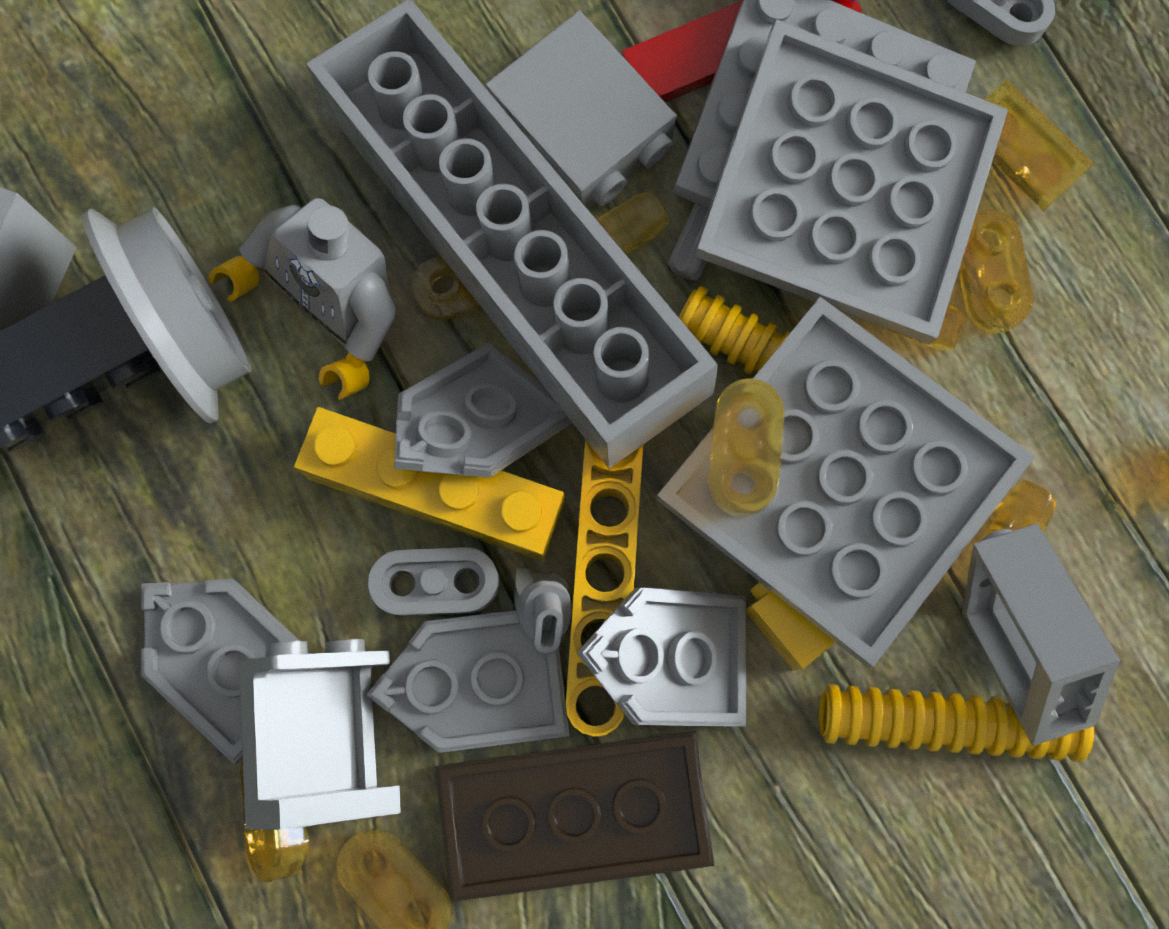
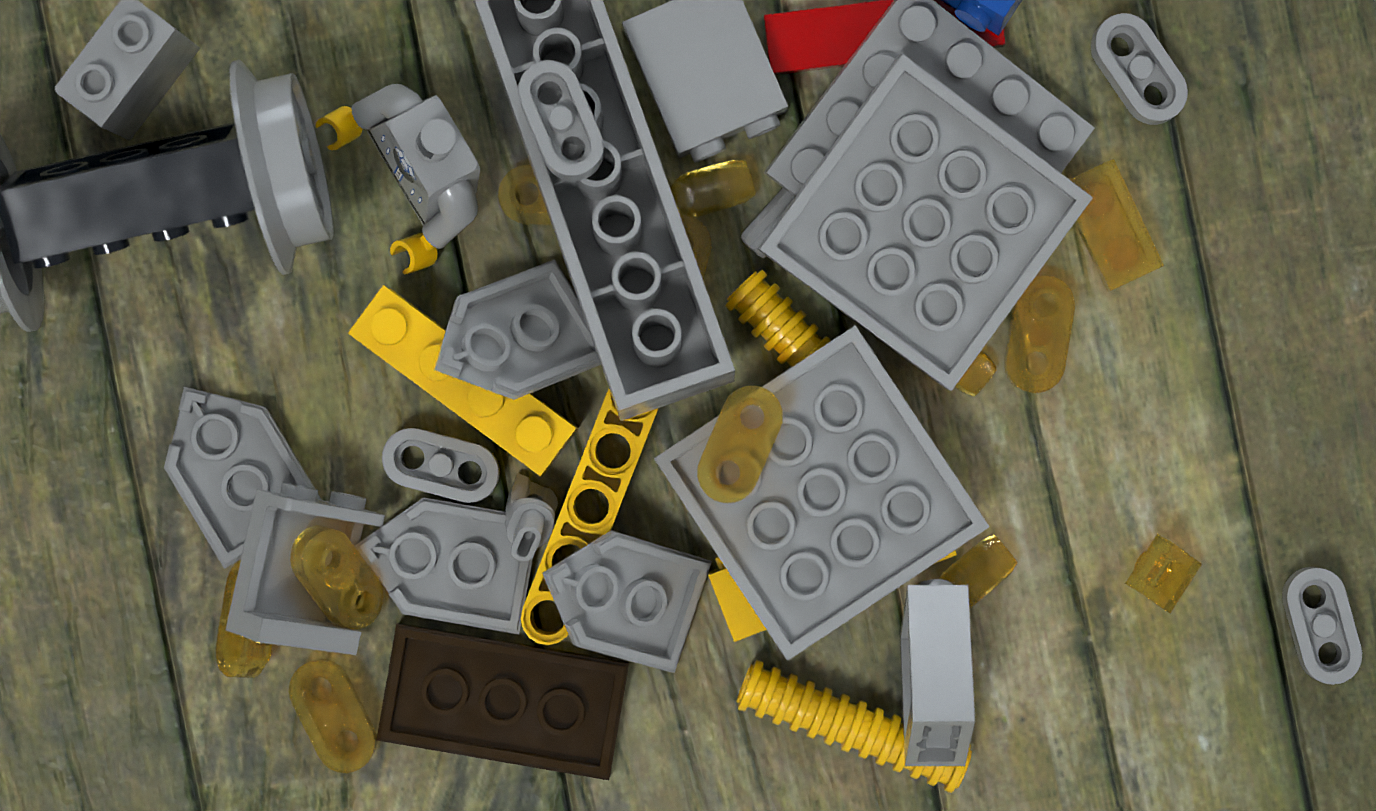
camera: 20 degrees right, 10 degrees up
none -> clear yellow plate [290,525,384,630]
none -> light grey plate [518,60,604,181]

